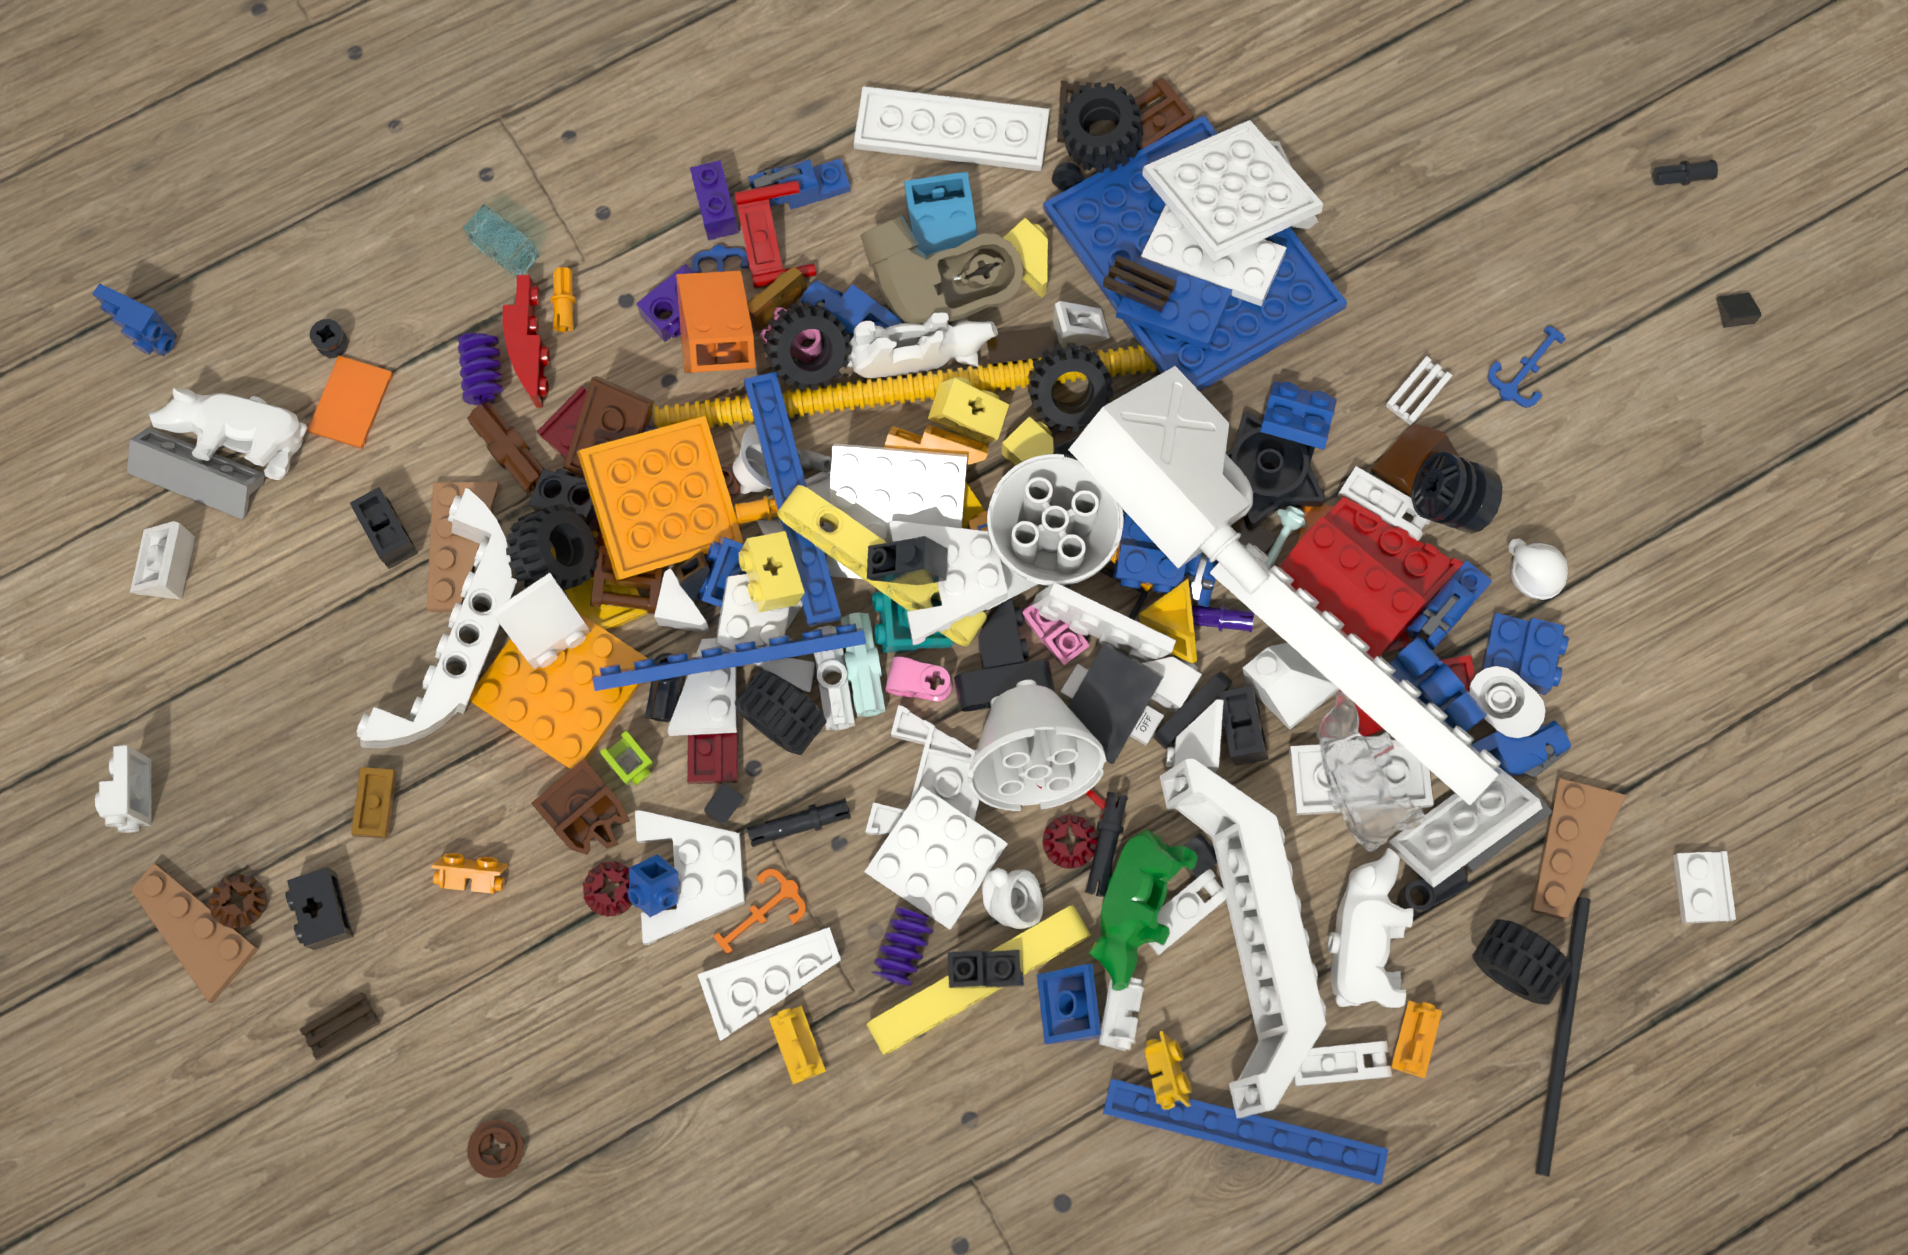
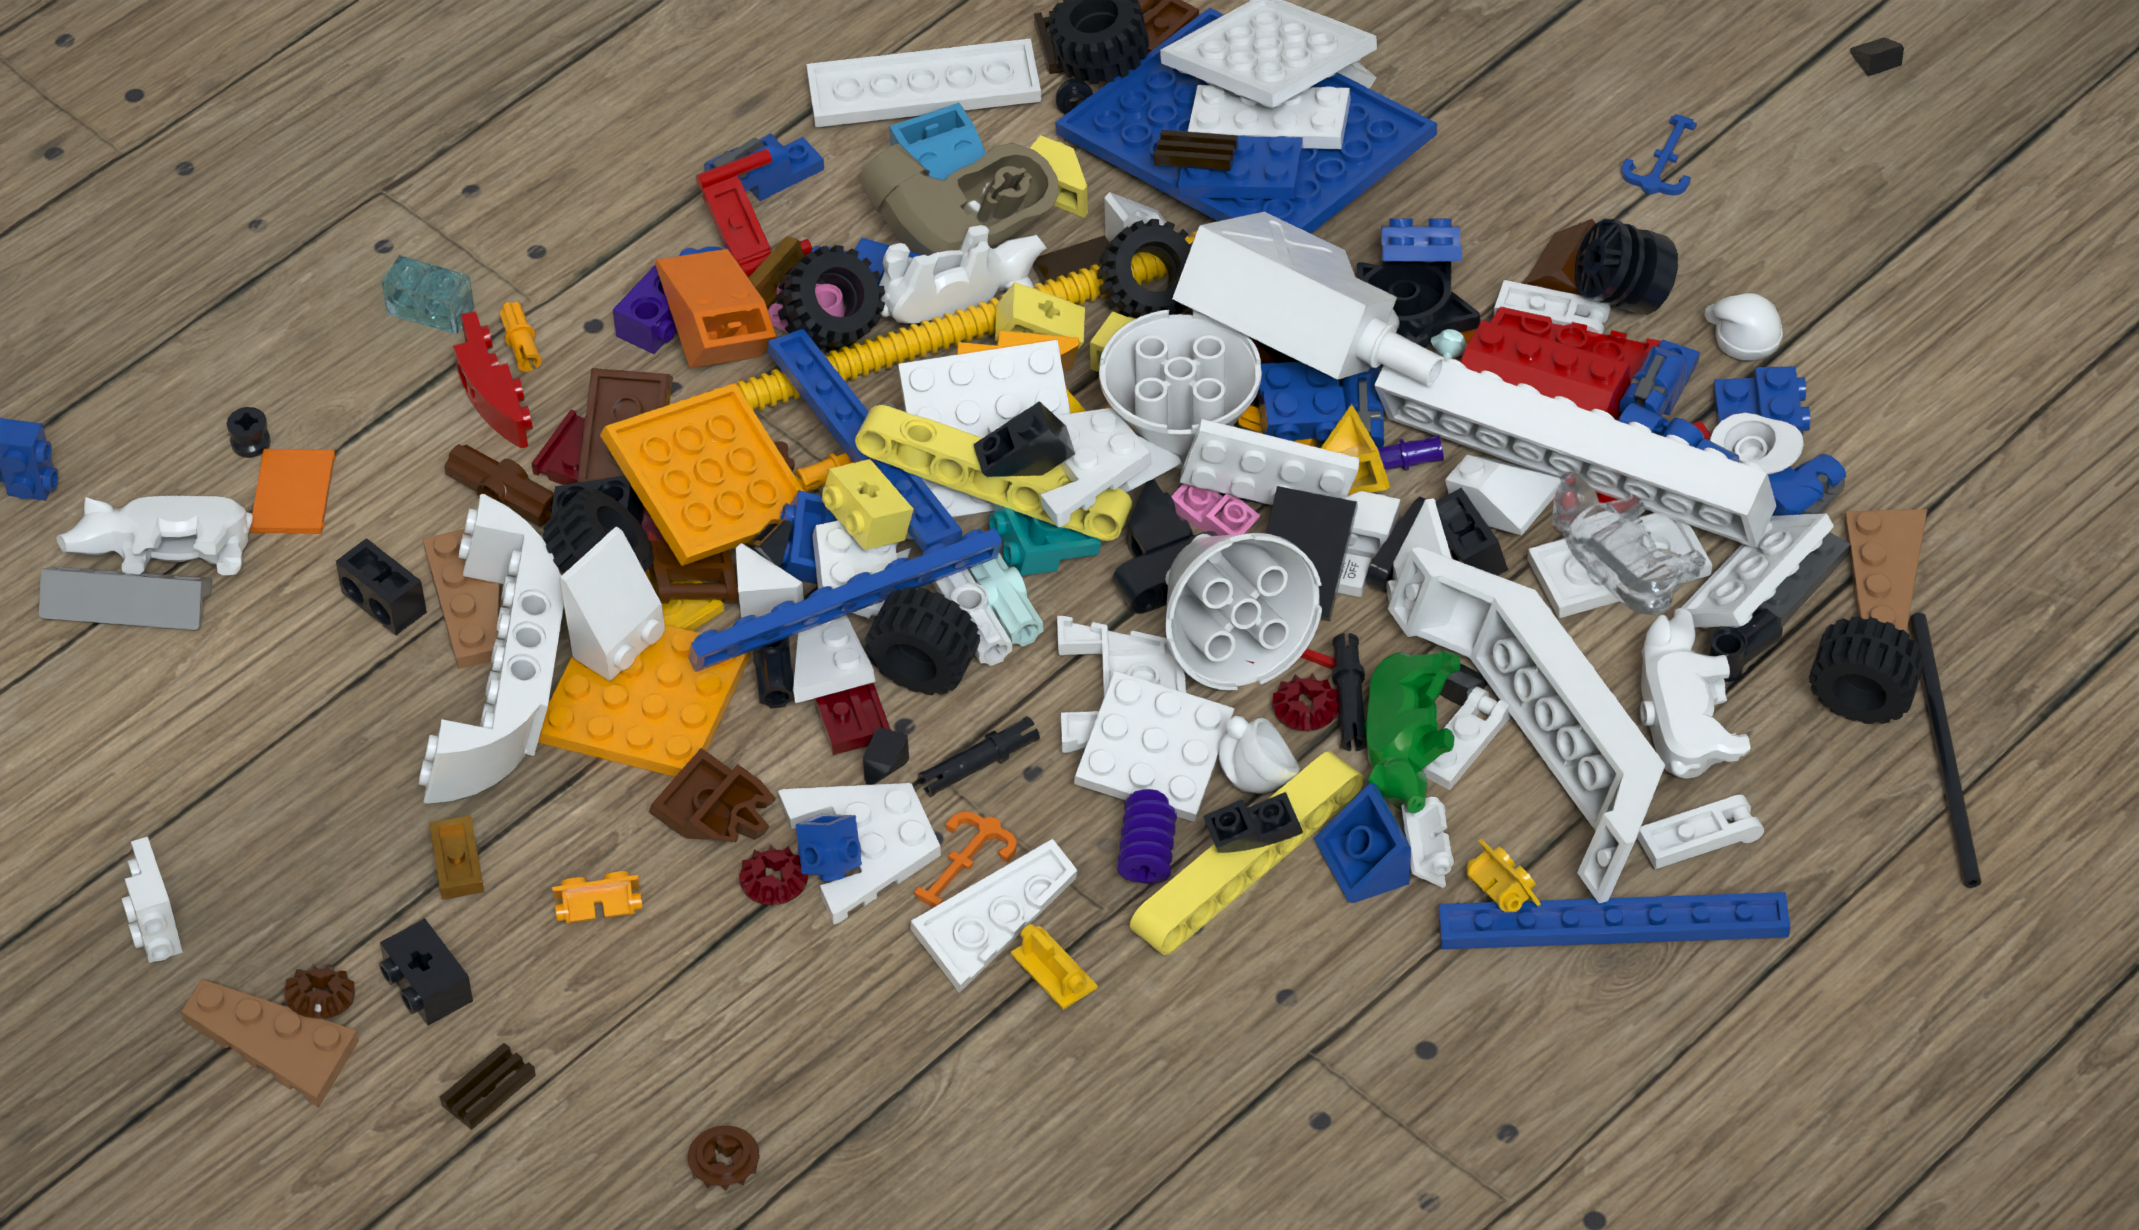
camera: 15 degrees left, 25 degrees down
white slope [130,521,195,600] -> none
dark purple piece [457,333,504,405] -> none
lime window [600,731,654,786] -> none
dark purple brick [690,160,739,241] -> none
white piece [732,425,771,494] -> none
bright pink piece [885,657,952,702] -> none
white tile [1385,356,1453,426] -> none
light orange hinge [1391,1000,1442,1079] -> none
white plate [1673,851,1736,924] -> none

